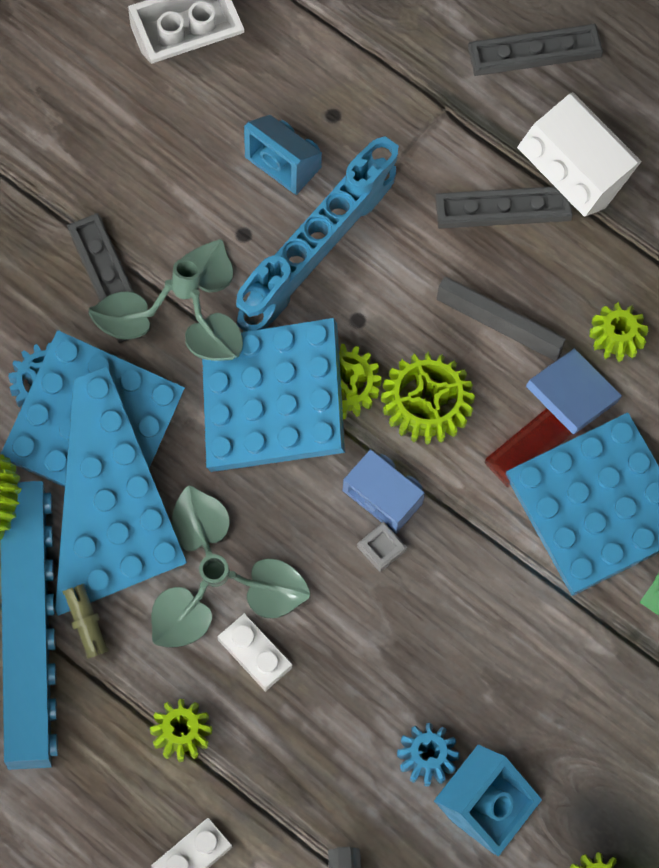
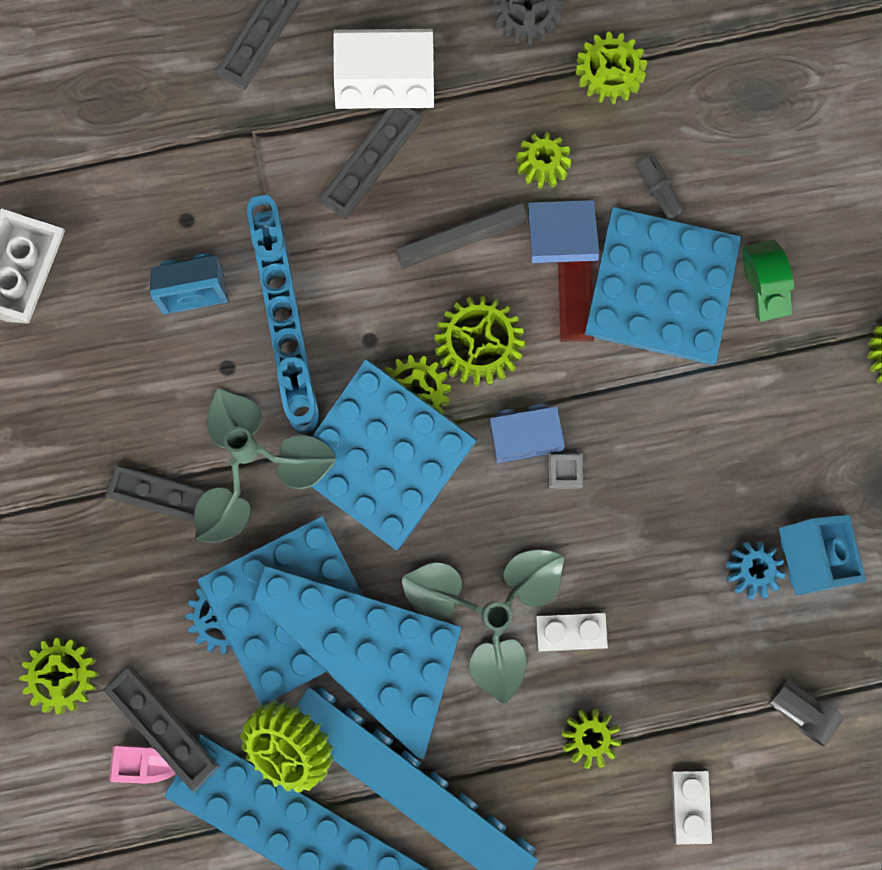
camera: 45 degrees left, 10 degrees up
olive pin [62,584,109,659] -> none

